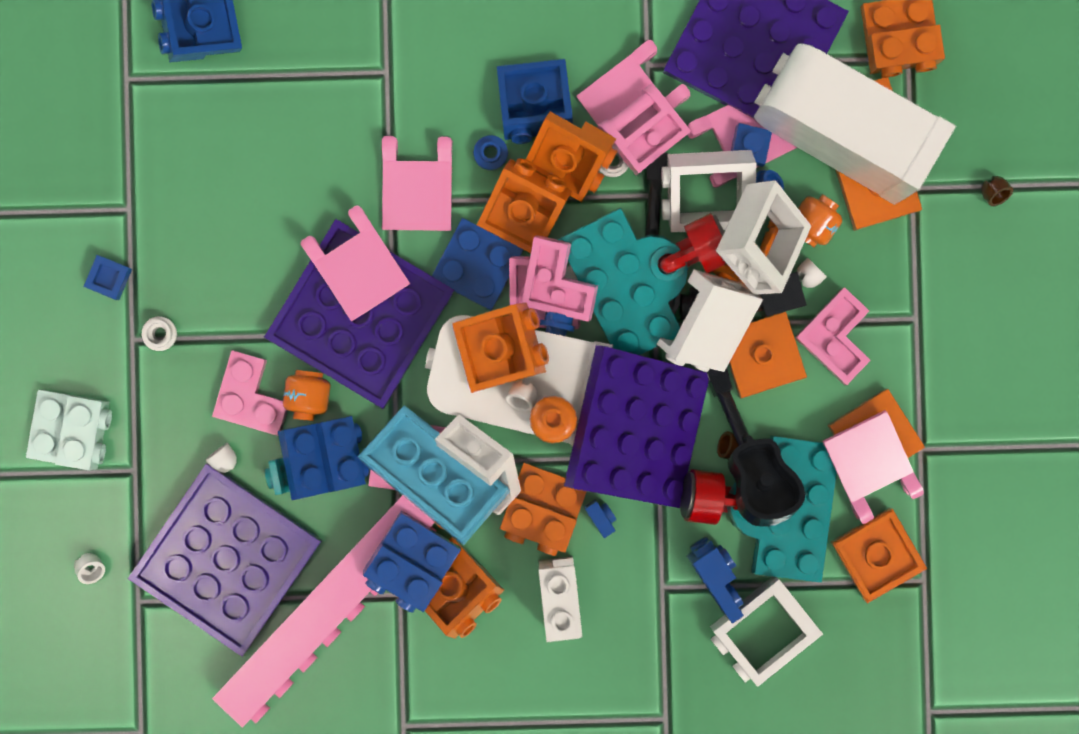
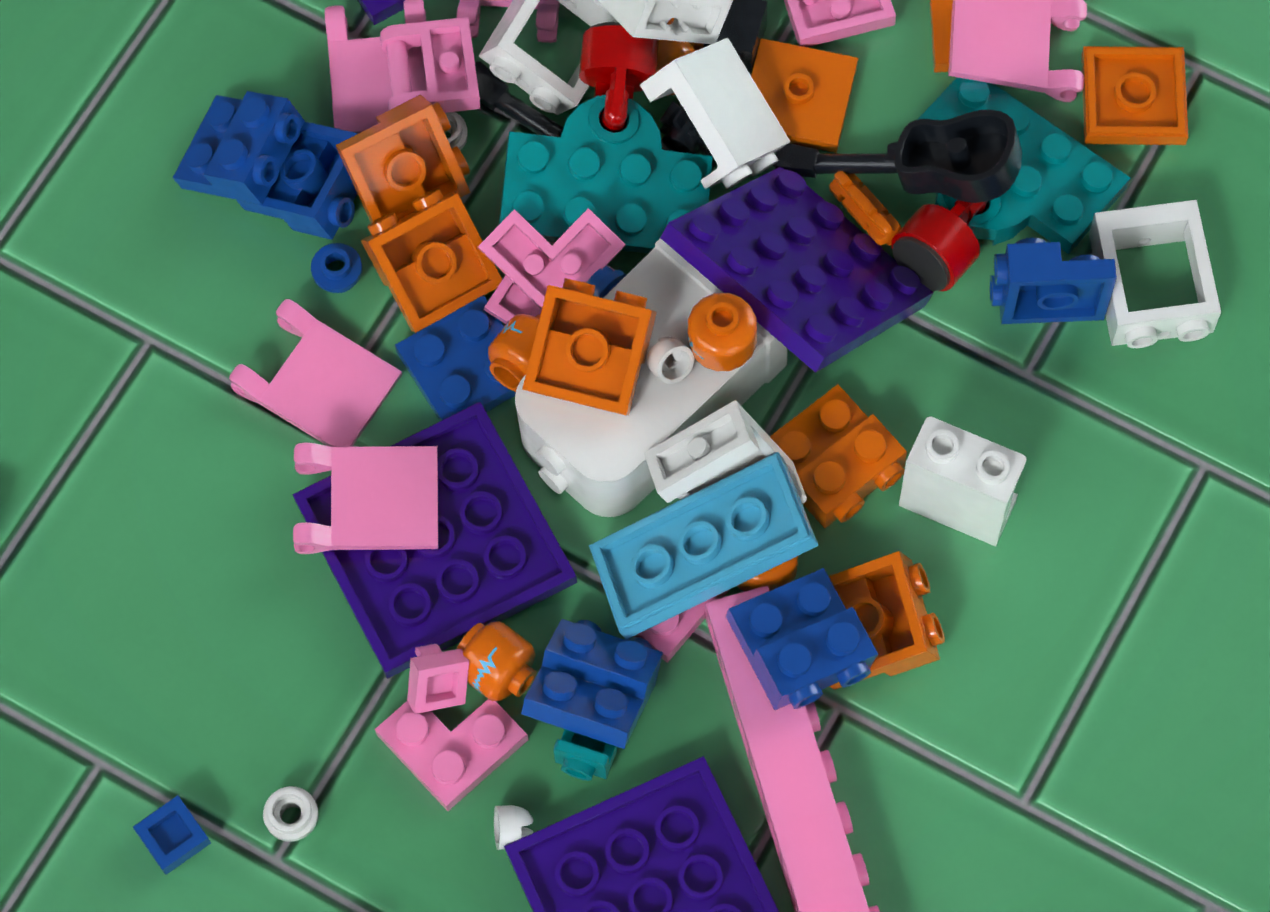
camera: 60 degrees left, 20 degrees down
blue plate [584,499,617,538] -> none
reddish brown hinge [717,431,738,460] -> none
none -> blue plate [173,91,305,205]
none -> bright pink tile [407,644,469,714]
none -> orange head [488,314,541,392]
none -> orange axle [829,171,901,246]

